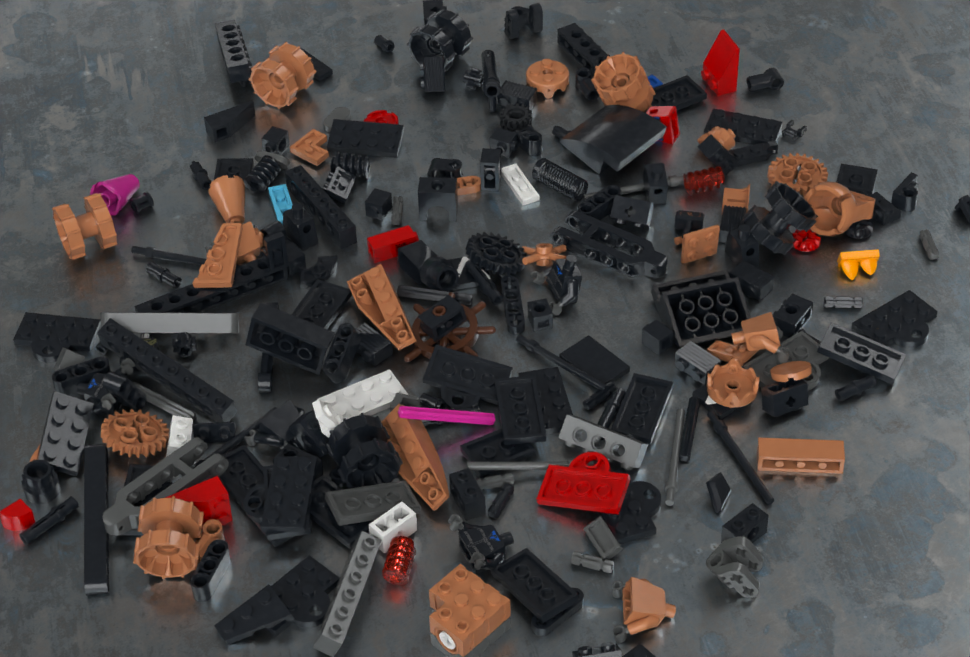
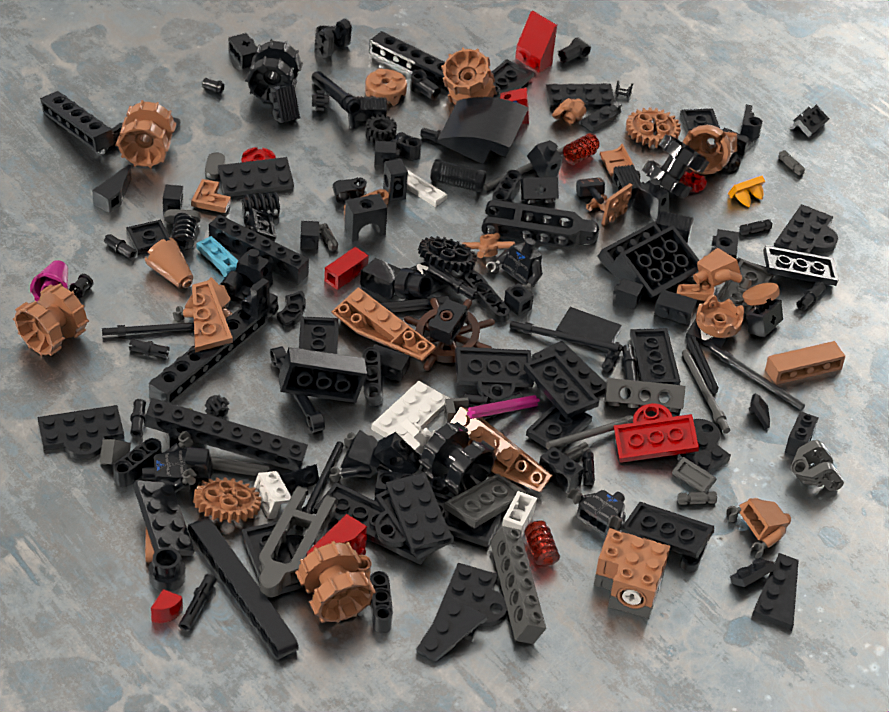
camera: 30 degrees left, 0 degrees up
beam [101,312,239,333] -> none
black brick [697,134,739,176] -> none

